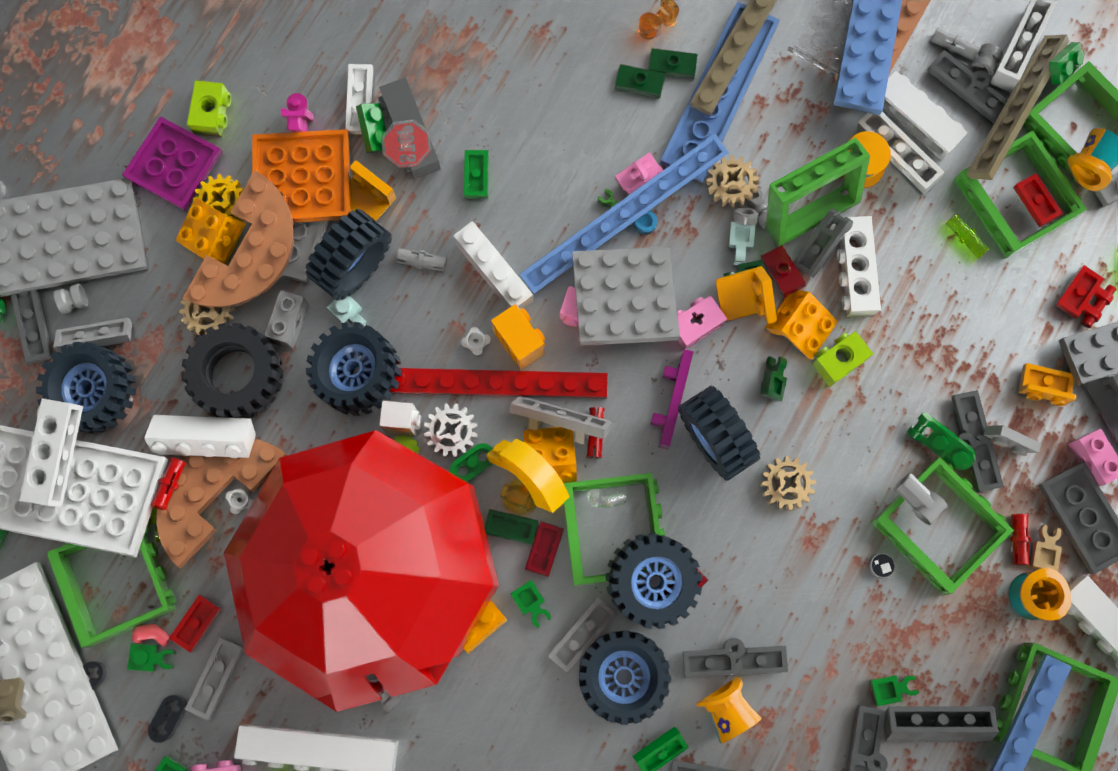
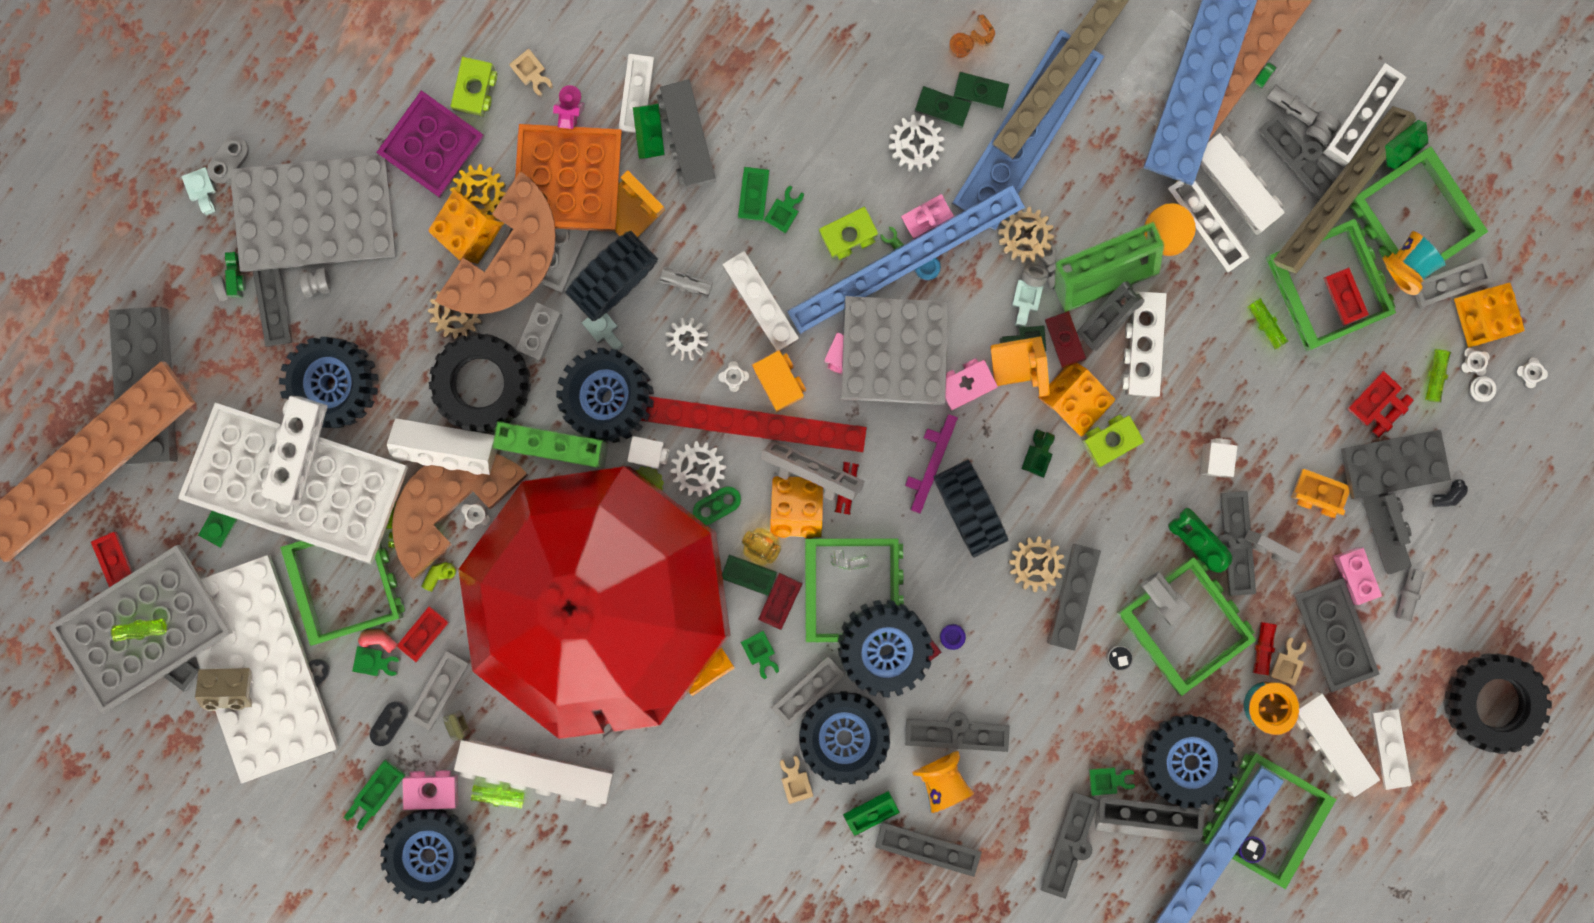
camera: 10 degrees right, 10 degrees up
light grey plate [53,318,132,353] -> none
red pin [150,458,186,511] -> none
clear piece [381,120,431,168] -> none
yellow arch [486,439,570,513] -> none
none -> lime arm [421,562,456,592]
none -> olive slope [443,710,471,741]
none -> bright green window [493,422,609,469]
none -> tan plate [509,49,553,97]
none -> white gear [665,318,708,361]
none -> green plate [764,185,804,234]
none -> tan plate [780,755,814,804]
none -> lime brick [818,206,878,260]
none -> white gear [889,115,944,172]
none -> dark purple tile [940,624,966,650]
none -> dark grey brick [1047,544,1101,651]
none -> black wheel [1142,714,1238,809]
none -> white brick [1200,438,1237,477]
none -> tile [1238,836,1266,863]
none -> green tile [1254,63,1277,88]

